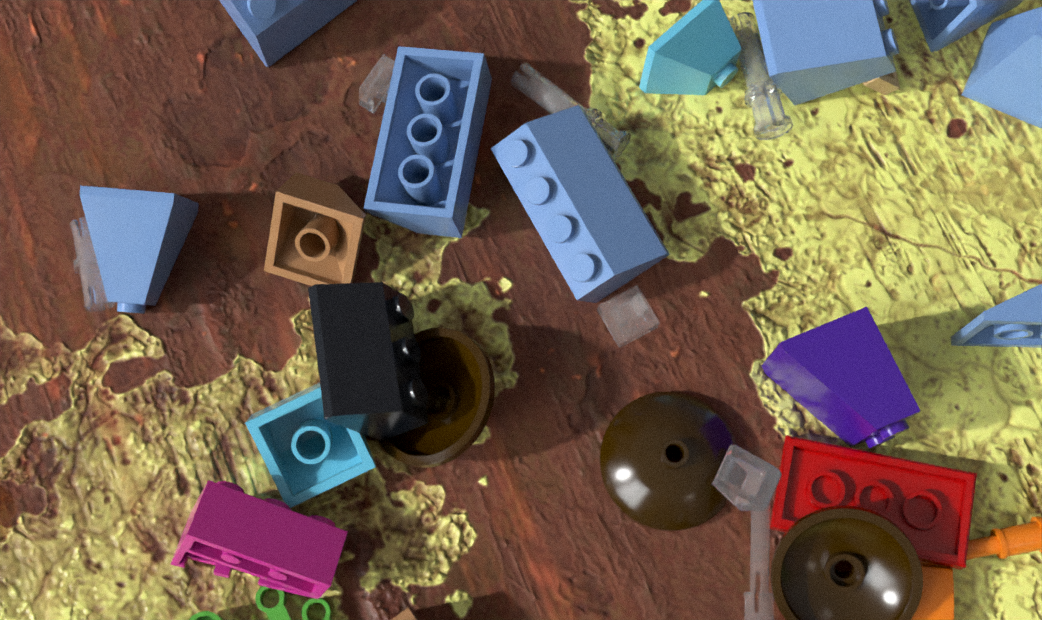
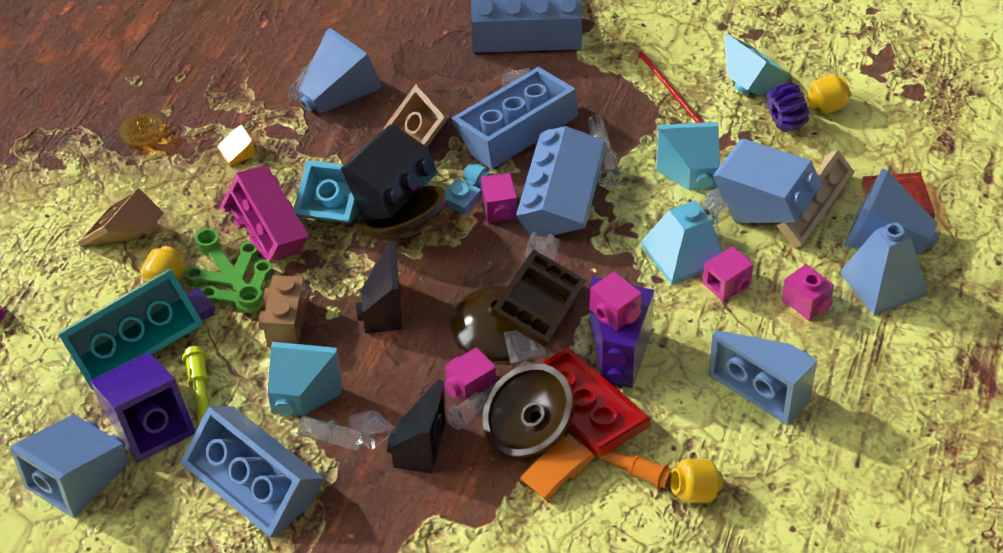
camera: 45 degrees right, 25 degrees down
none -> slope [217,125,255,166]
none -> black slope [356,242,403,333]
none -> dark pink brick [444,347,497,406]
none -> medium azure plate [445,164,492,216]
none -> dark pink brick [481,173,517,223]
none -> dark brown slope [490,249,586,347]
none -> dark pink brick [590,271,641,331]
none -> medium azure slope [641,200,722,285]
none -> dark pink brick [703,246,753,302]
none -> dark pink brick [782,264,834,321]

